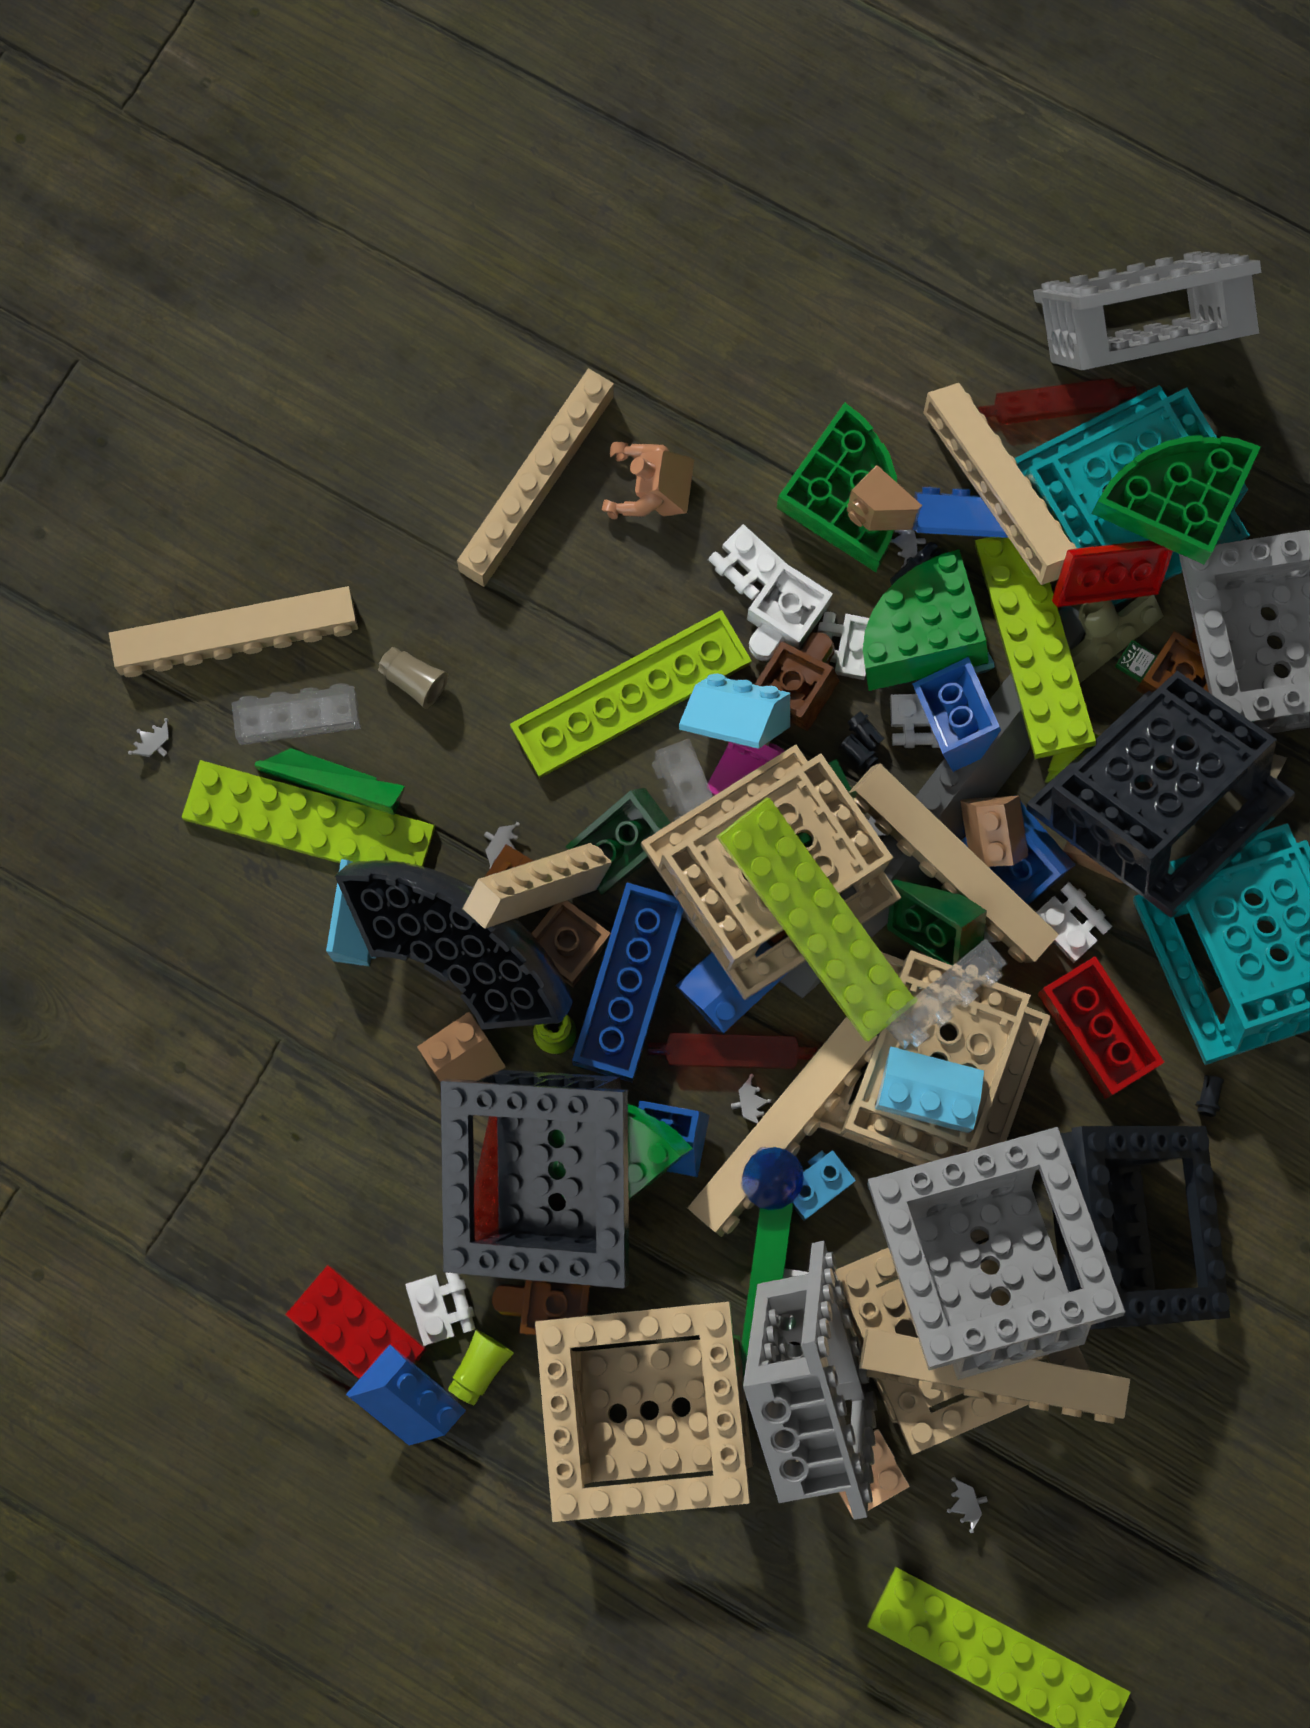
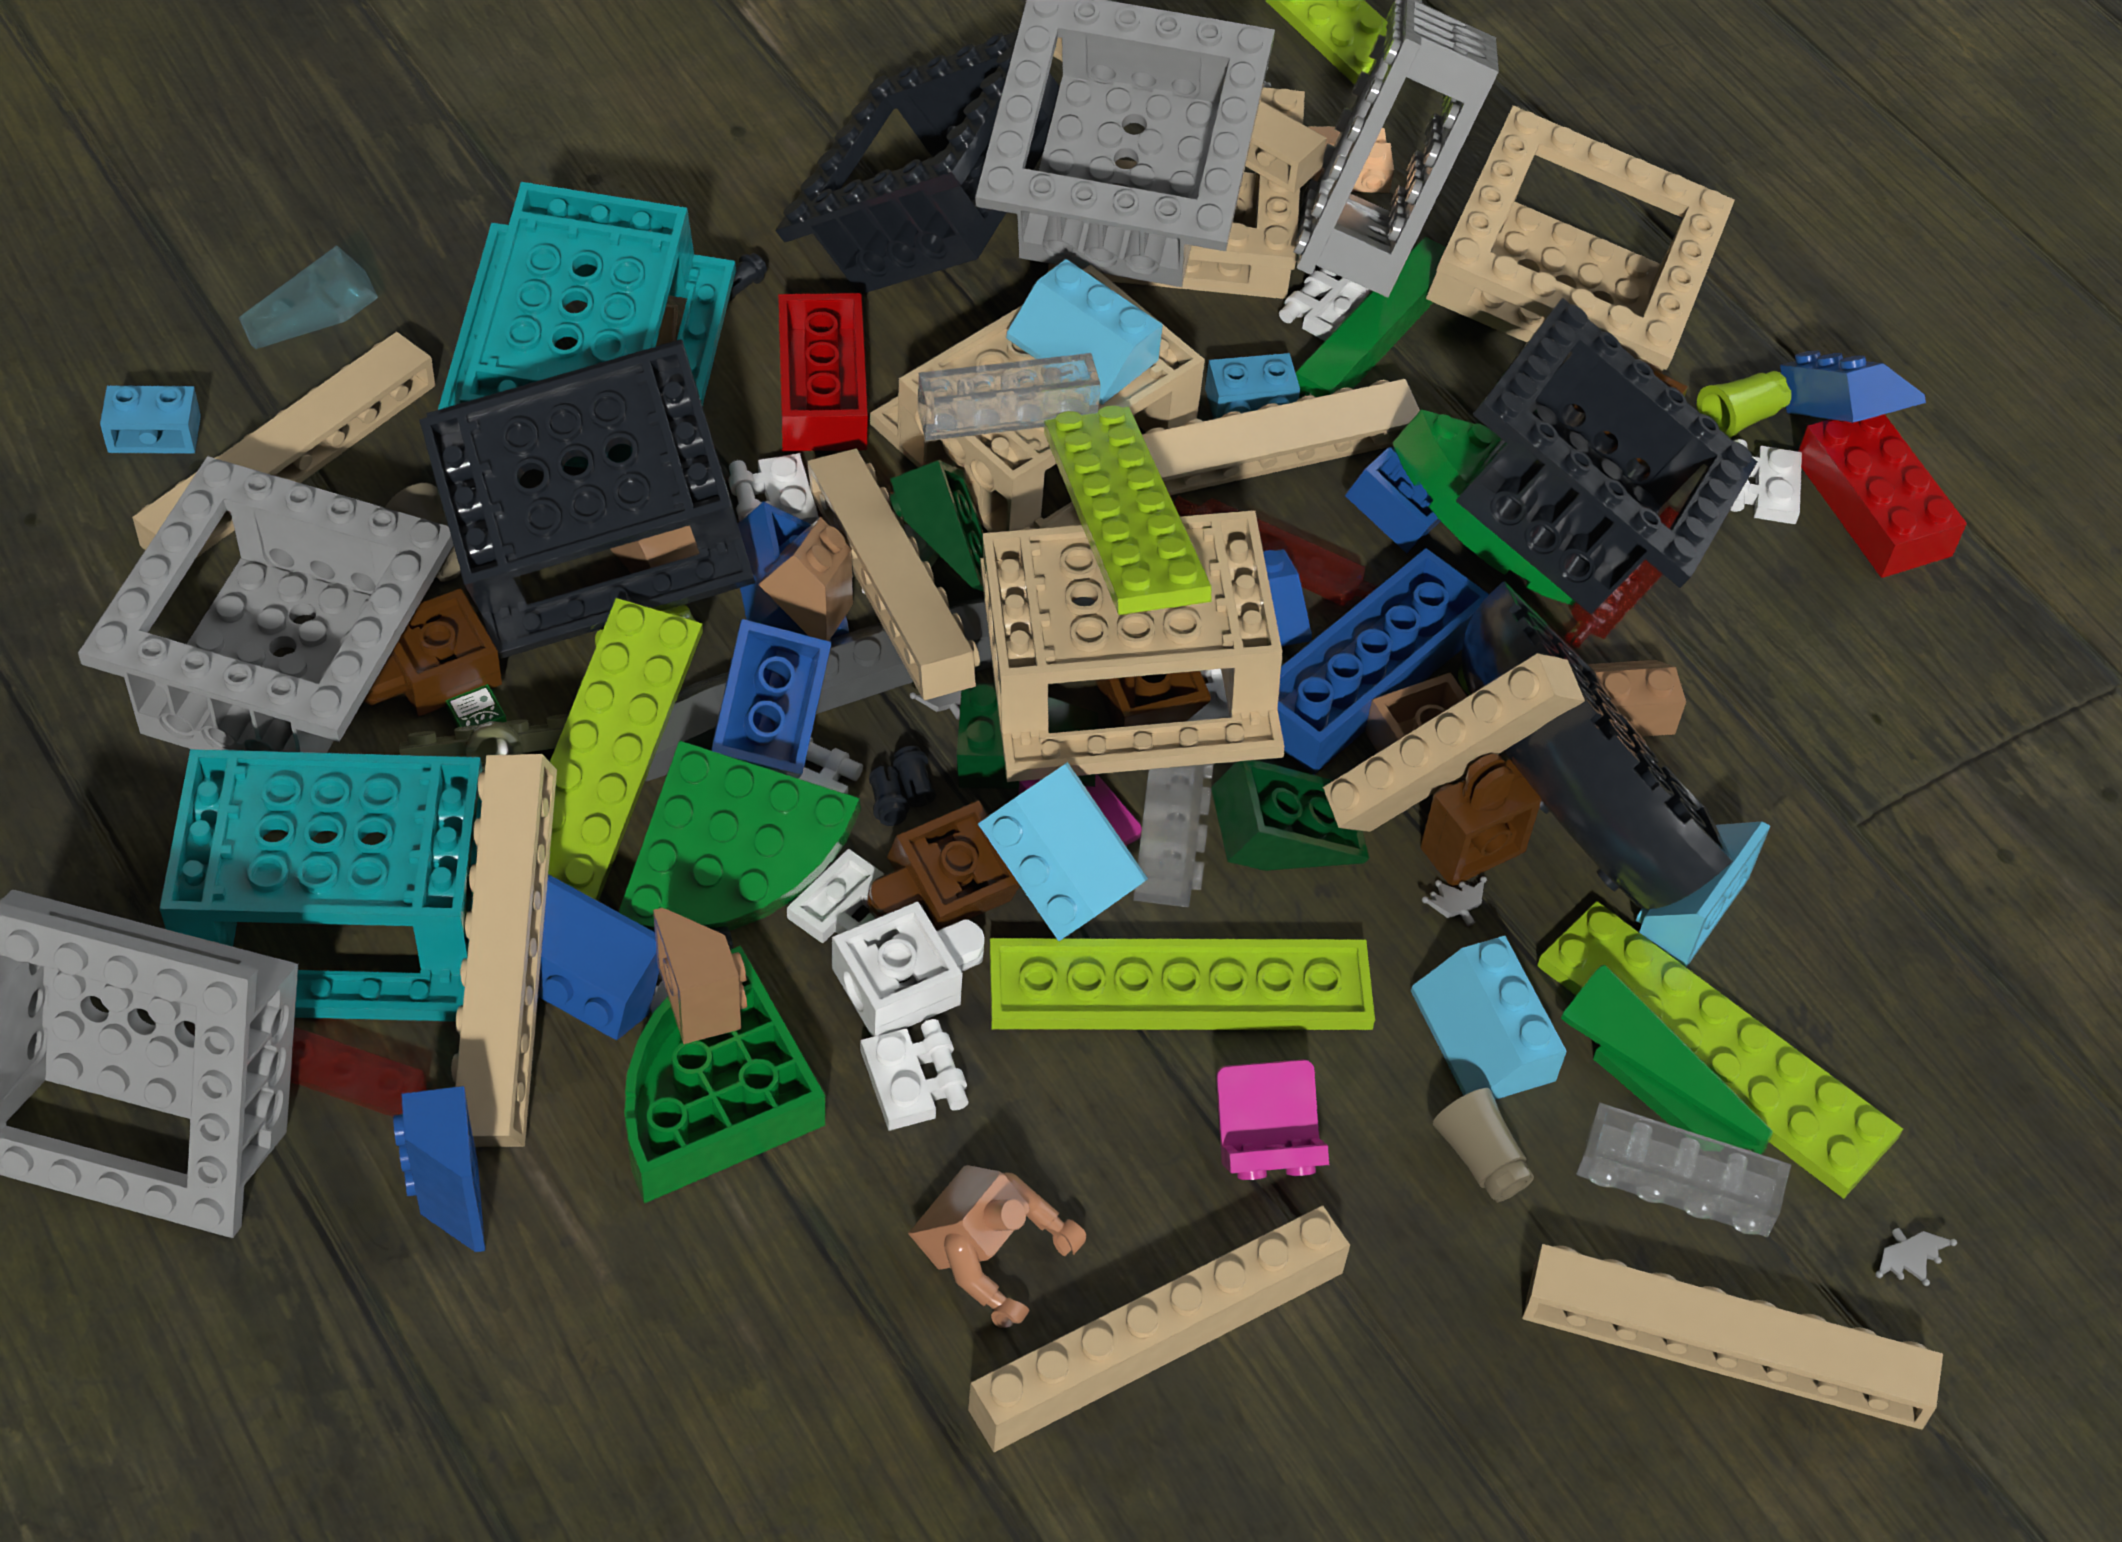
camera: 155 degrees left, 25 degrees down
light grey piece [731,1074,771,1124] -> none
clear blue dish [741,1147,804,1210] -> none
red tile [1052,540,1173,607] -> none
green brick [1091,435,1261,565] -> none
none -> blue slope [393,1086,485,1252]
none -> dark pink bracket [1216,1059,1329,1180]
none -> medium azure slope [1411,936,1567,1100]

